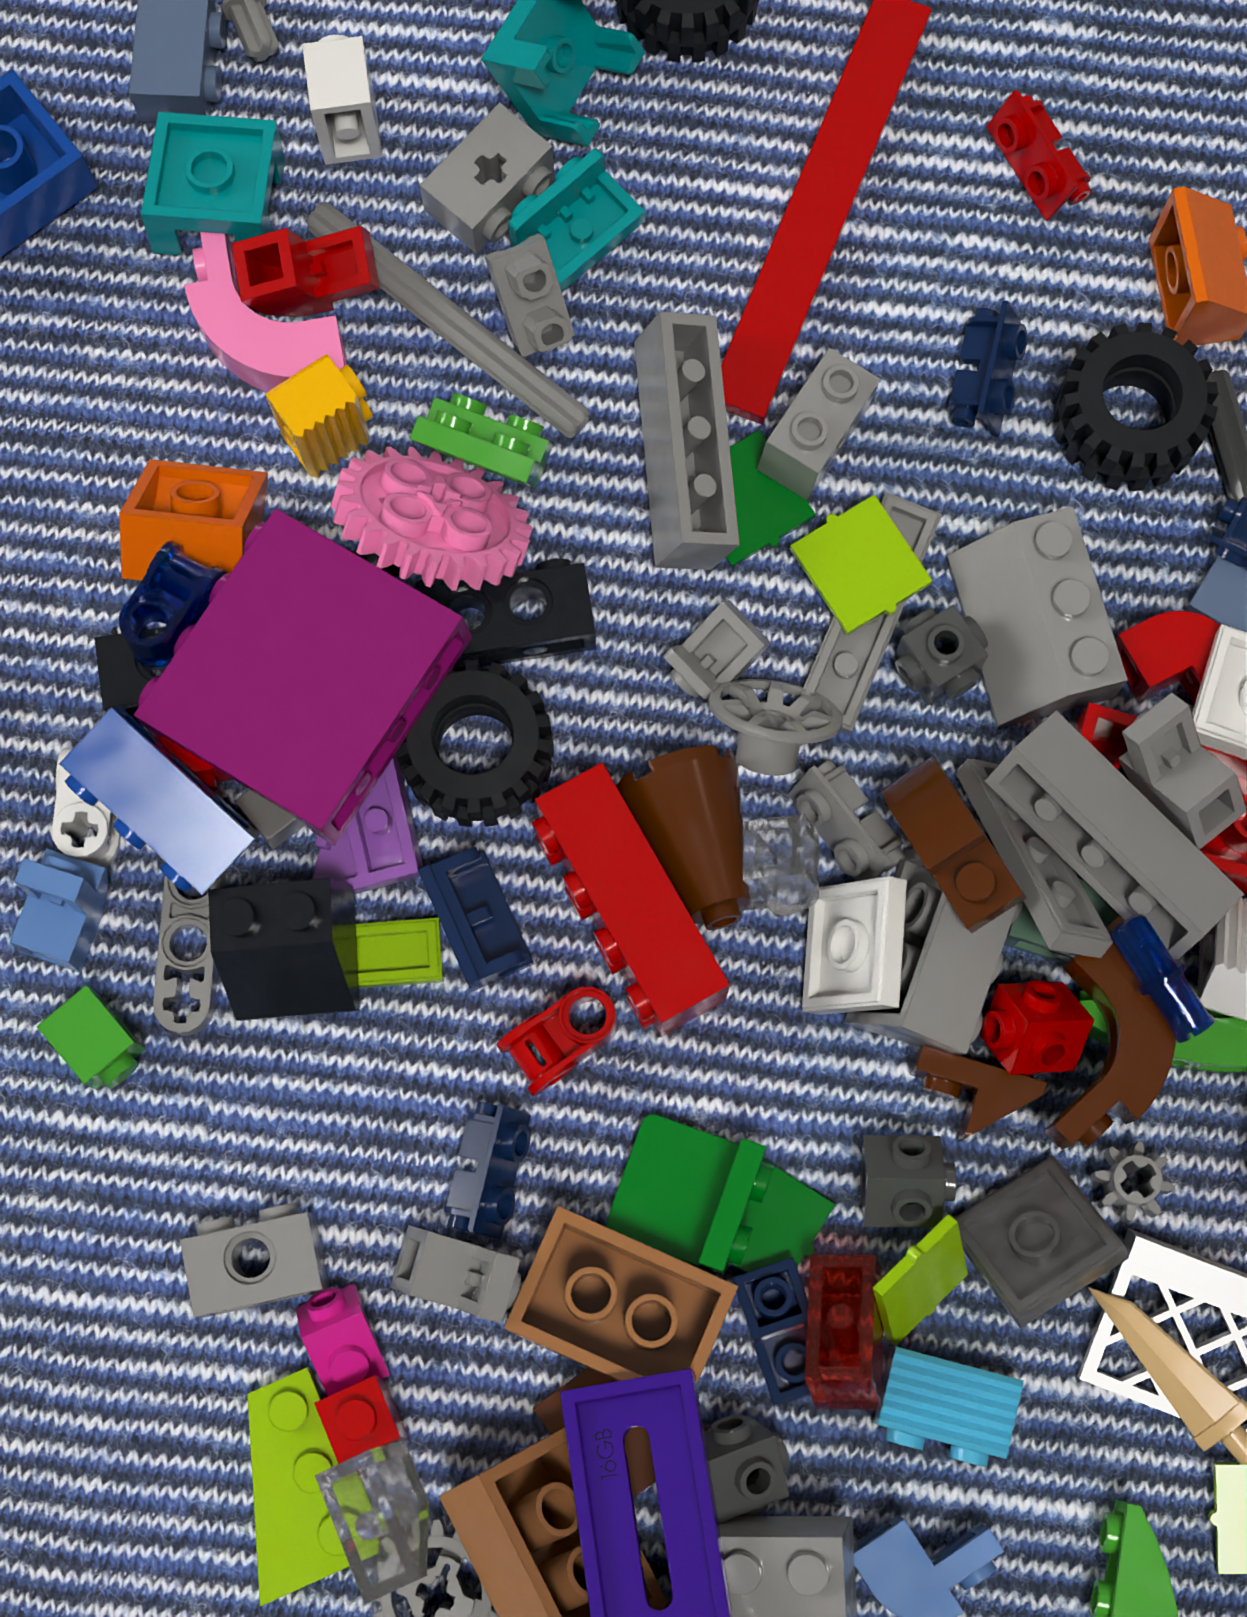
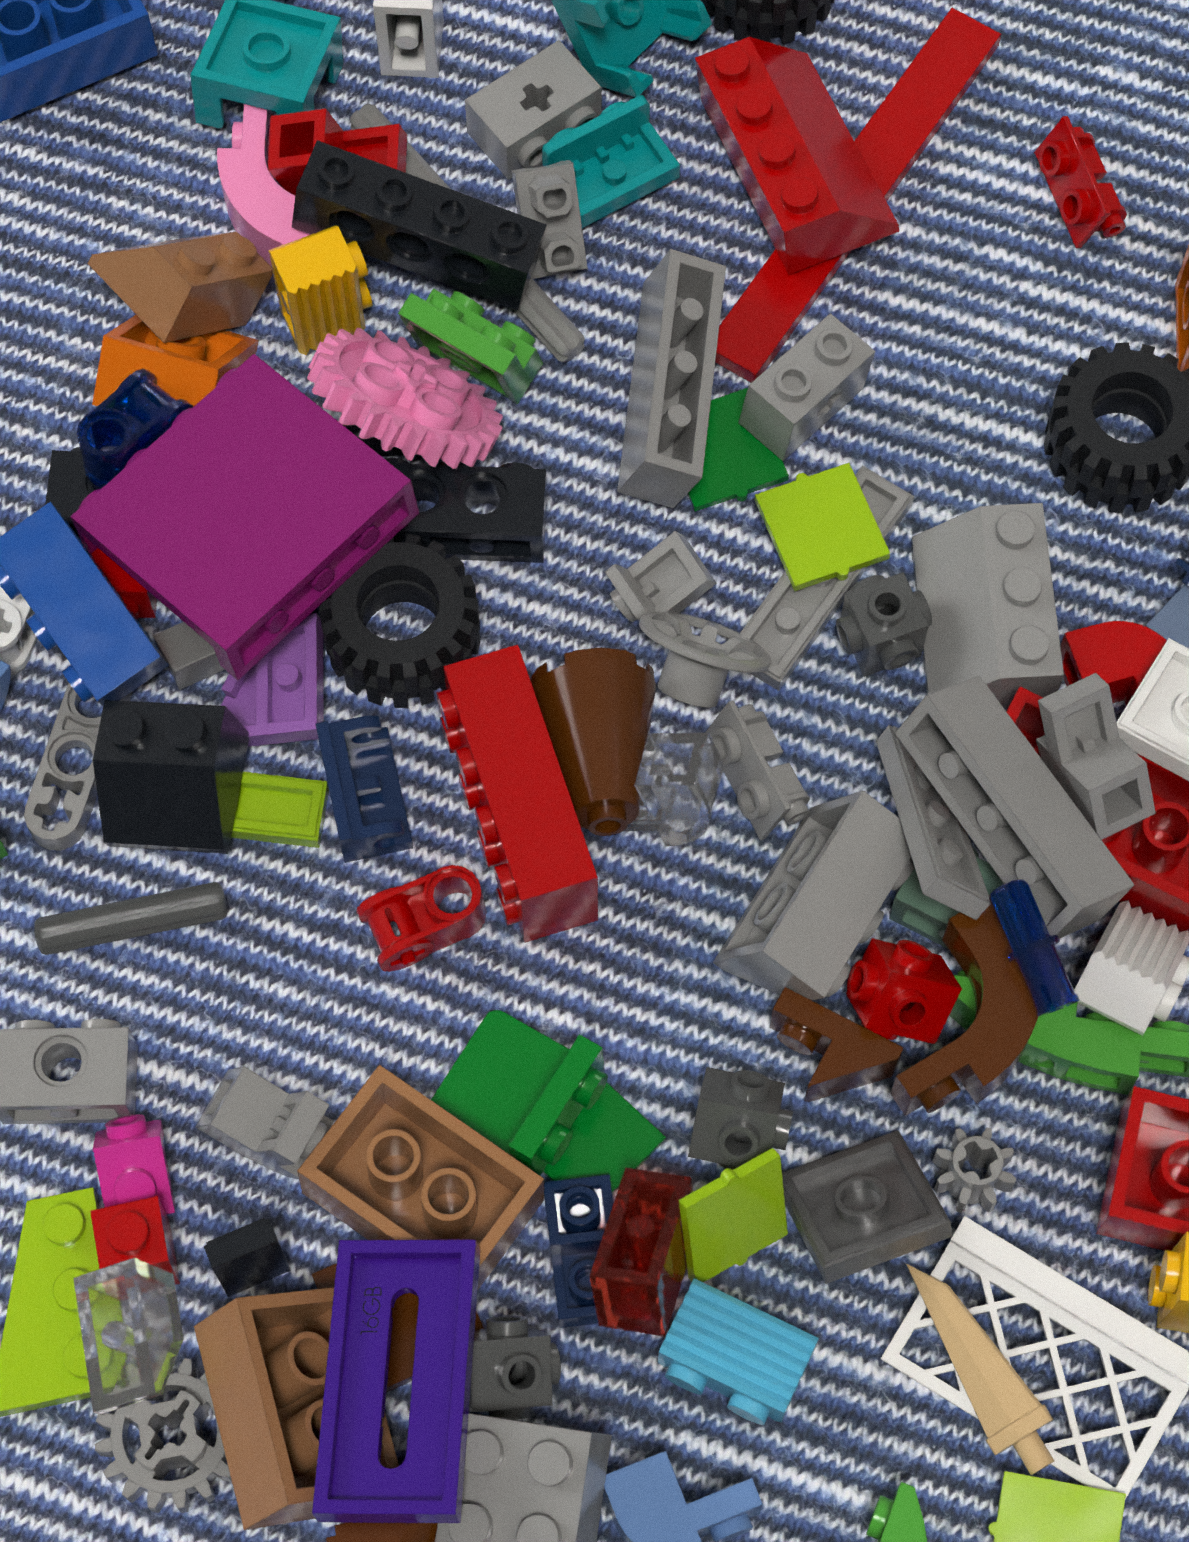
camera: 10 degrees right, 10 degrees down
dark blue hinge [444,1101,531,1240] -> none
white tile [802,876,907,1015] -> none
reddish brown arch [881,755,1027,933] -> none
dark blue hinge [947,301,1027,437] -> none
none -> dark grey axle [34,882,227,955]
none -> medium nougat slope [88,231,273,343]
none -> black tile [204,1218,291,1297]
none -> black brick [292,140,547,310]
none -> red slope [695,37,899,275]

